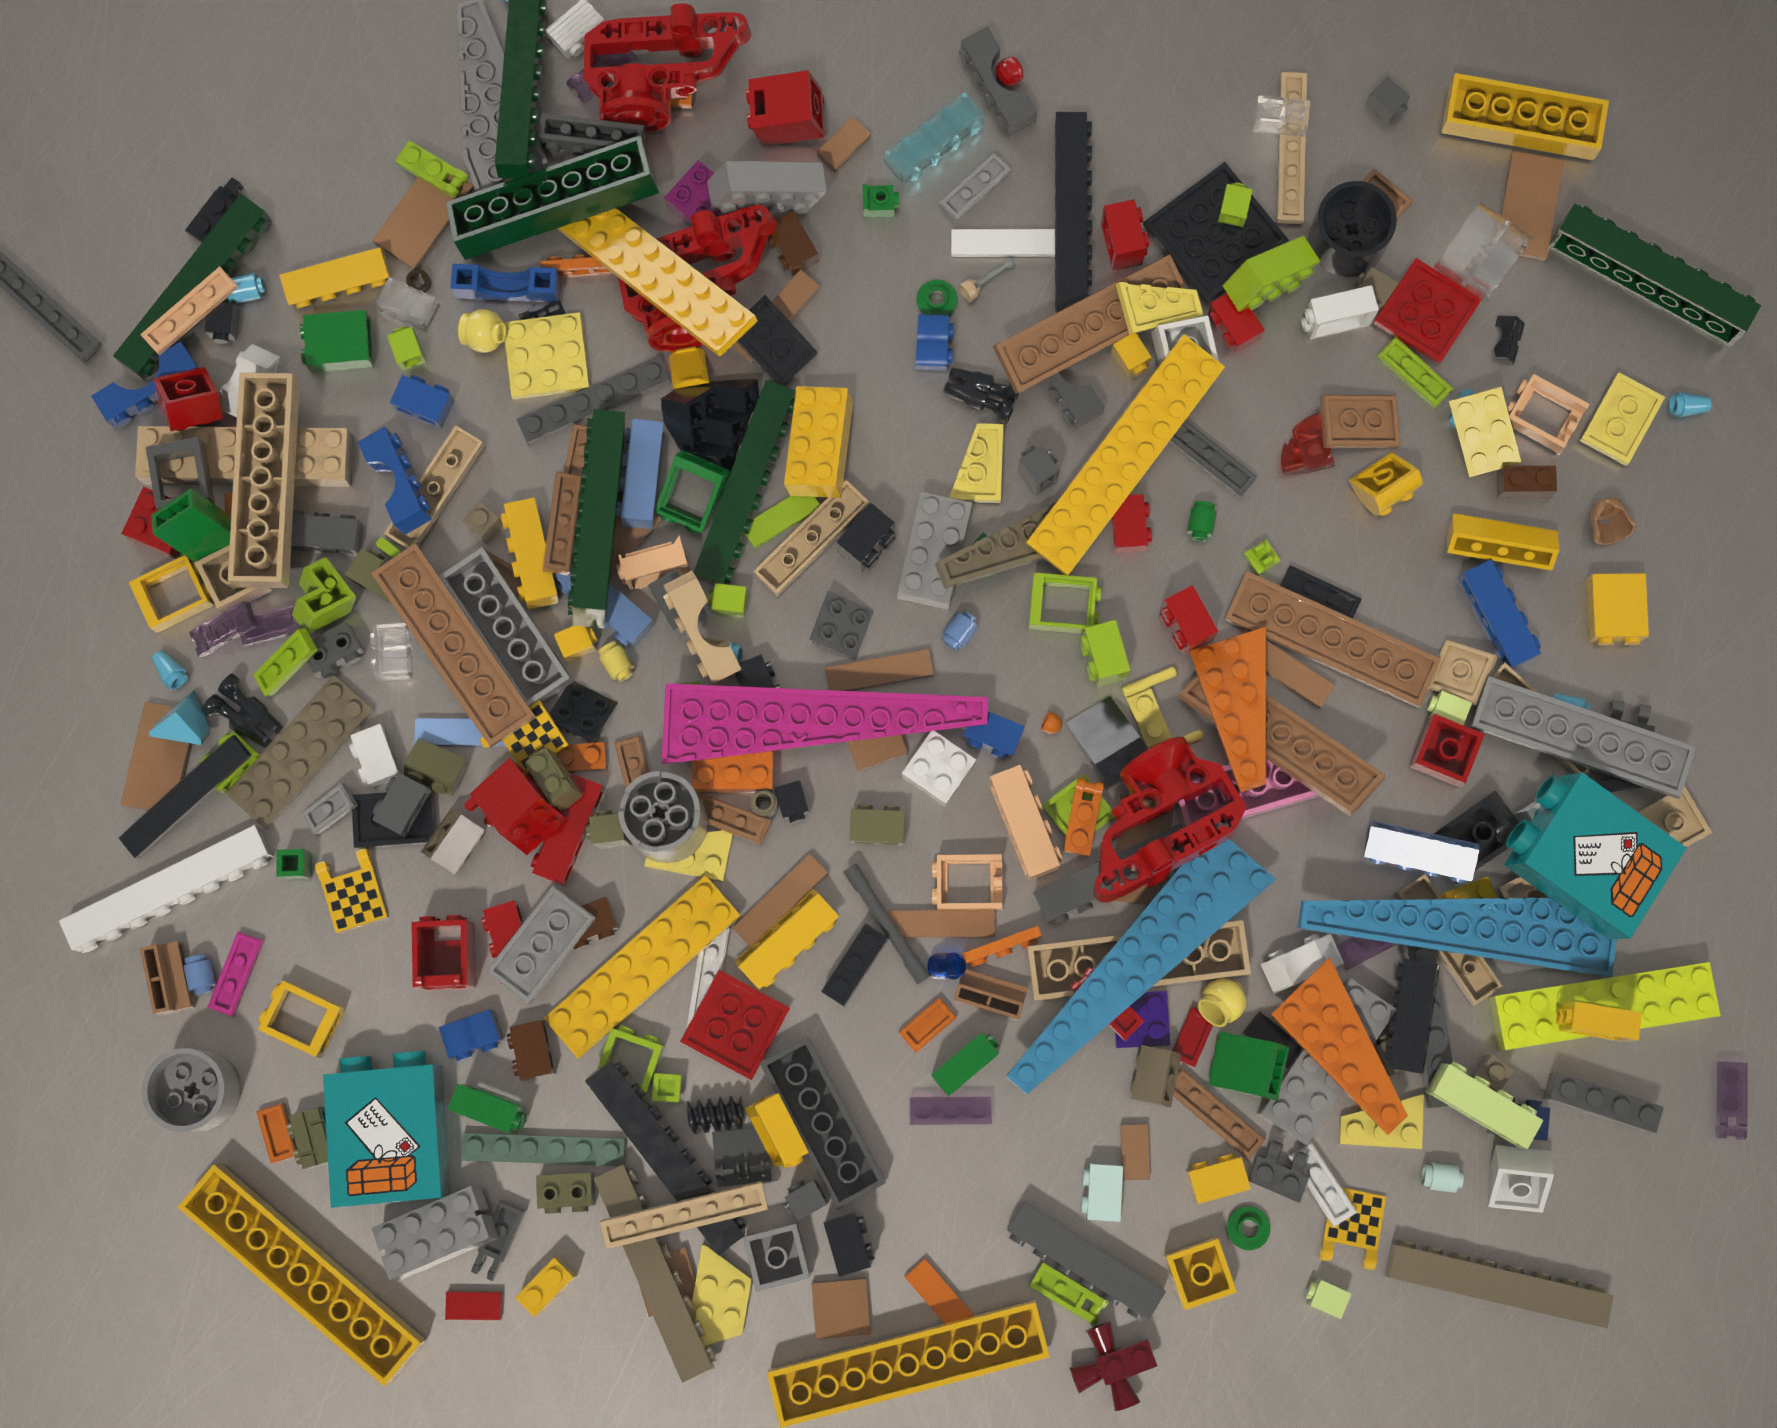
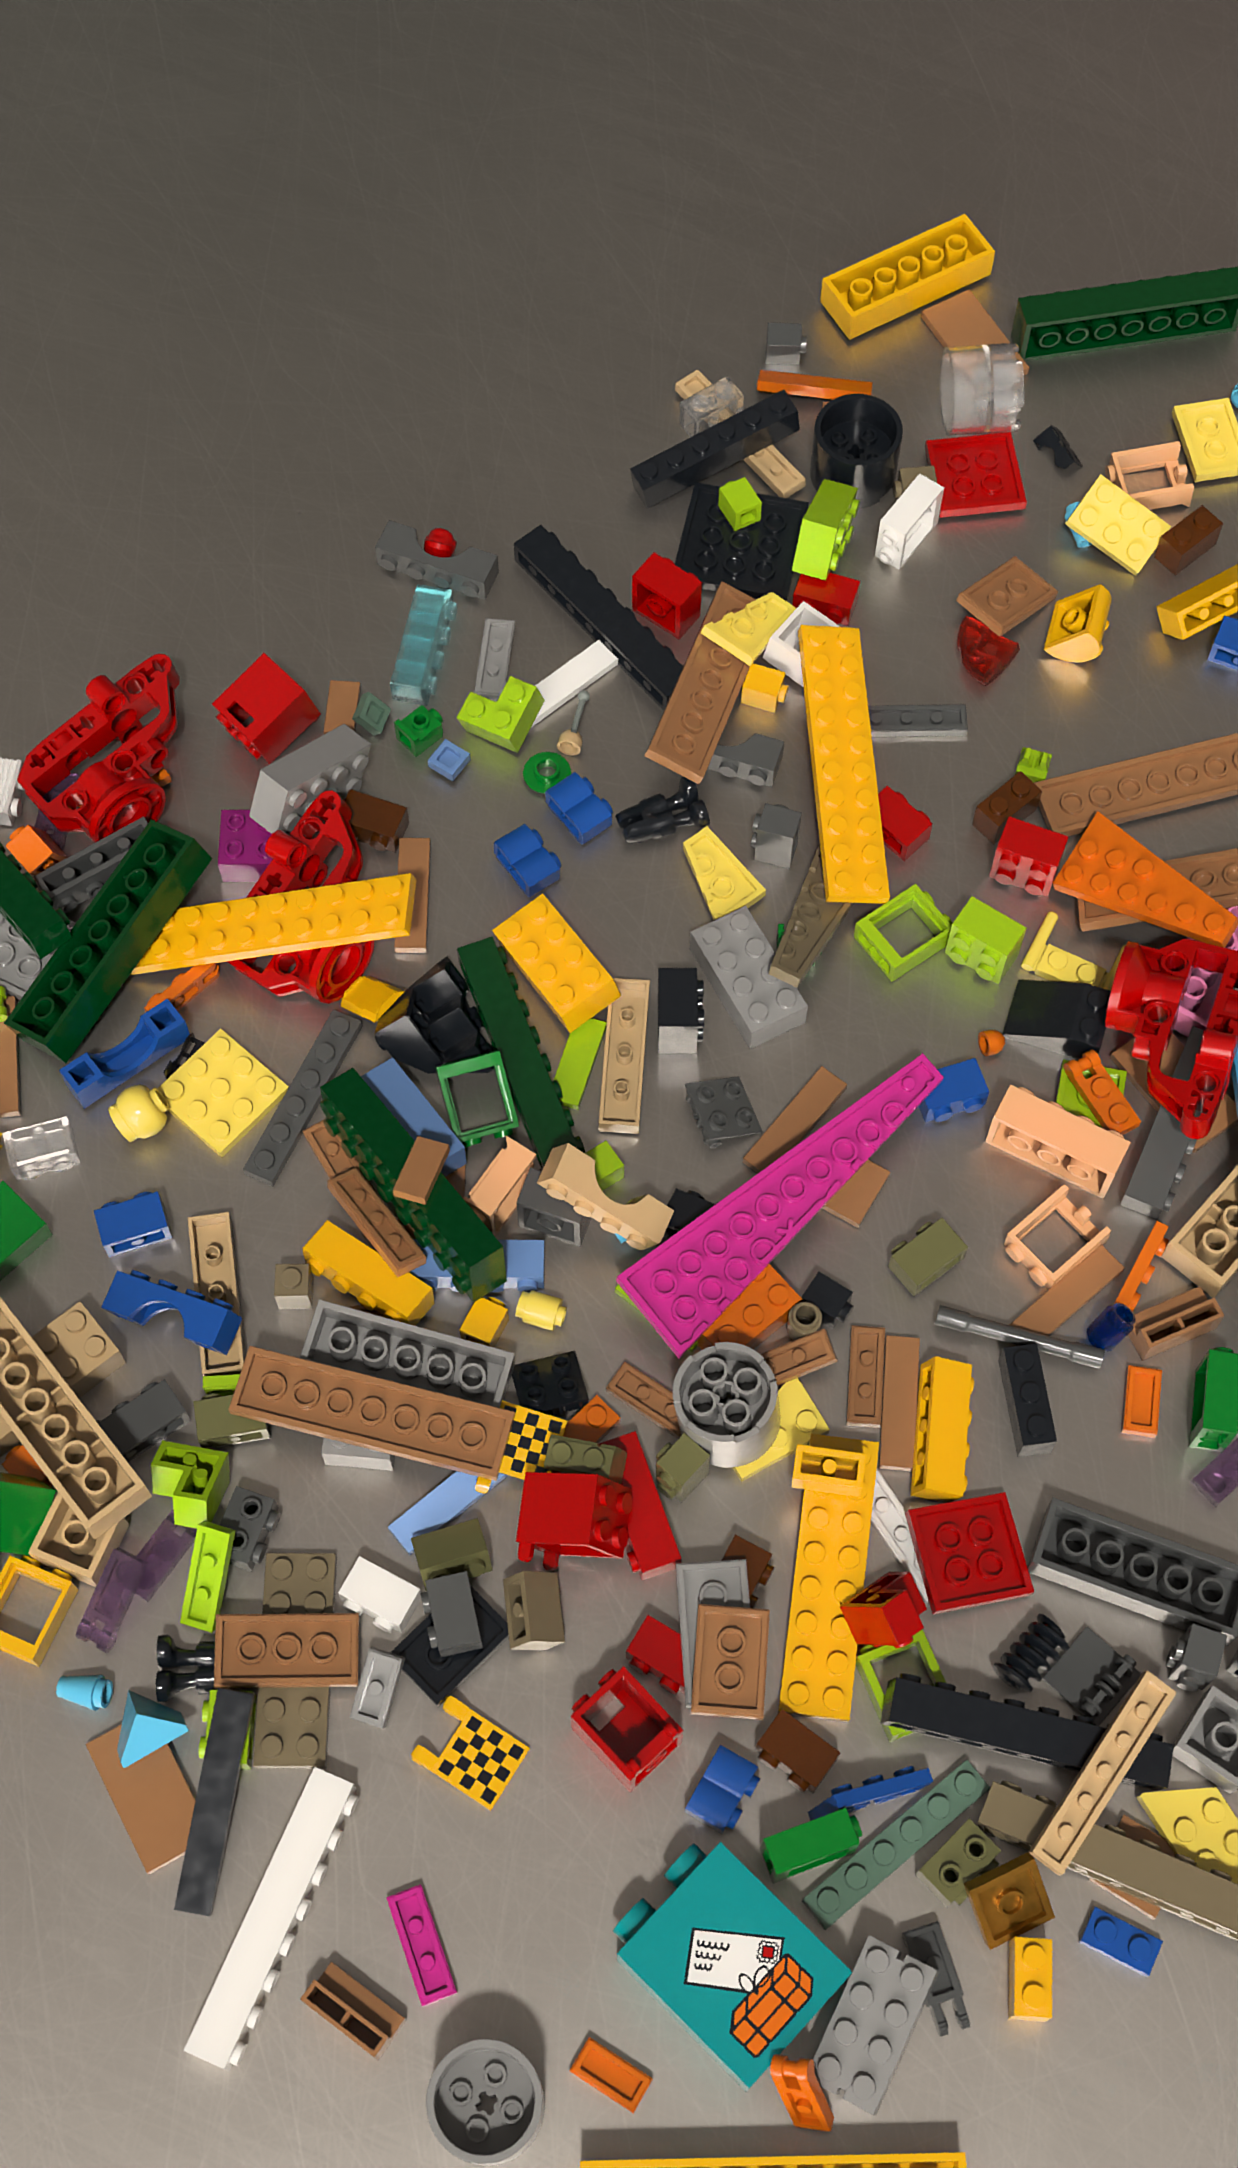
camera: 45 degrees left, 15 degrees down
medium blue brick [183,954,216,995] -> none
yellow window [258,980,346,1058] -> none
green brick [276,849,311,880] -> none
olive brick [287,1107,328,1169] -> none
clear brick [370,623,413,682] -> none
lime brick [387,326,426,371] -> none
dark brown bush [406,269,431,295] -> none
red tile [445,1291,502,1320] -> none
lime tile [652,1073,682,1102] -> none
black plate [736,295,818,386] -> none
yellow window [744,1093,809,1168] -> none
white brick [902,731,976,807] -> none
medium blue brick [941,611,978,651] -> none
green brick [1187,501,1217,541] -> none
medium nougat tile [1242,628,1335,709] -> none
black tile [1280,565,1362,619] -> none
lime tile [1377,336,1454,409] -> none
none -> orange brick [5,825,68,875]
none -> medium nougat tile [214,1613,359,1688]
none -> sand green plate [352,692,391,736]
none -> medium nougat tile [393,1136,450,1205]
none -> medium blue plate [427,739,471,781]
none -> lime brick [457,676,545,753]
none -> blue brick [494,824,561,898]
none -> black brick [630,389,800,509]
none -> medium nougat tile [691,1604,770,1720]
none -> orange tile [757,370,873,399]
none -> orange plate [770,2054,834,2132]
none -> yellow brick [791,1444,867,1497]
none -> blue wing [807,1766,933,1821]
none -> red brick [839,1572,927,1648]
none -> medium nougat tile [846,1325,885,1428]
none -> pearl gold plate [964,1852,1055,1950]
none -> reddish brown brick [972,771,1042,845]
none -> blue plate [1079,1907,1163,1977]

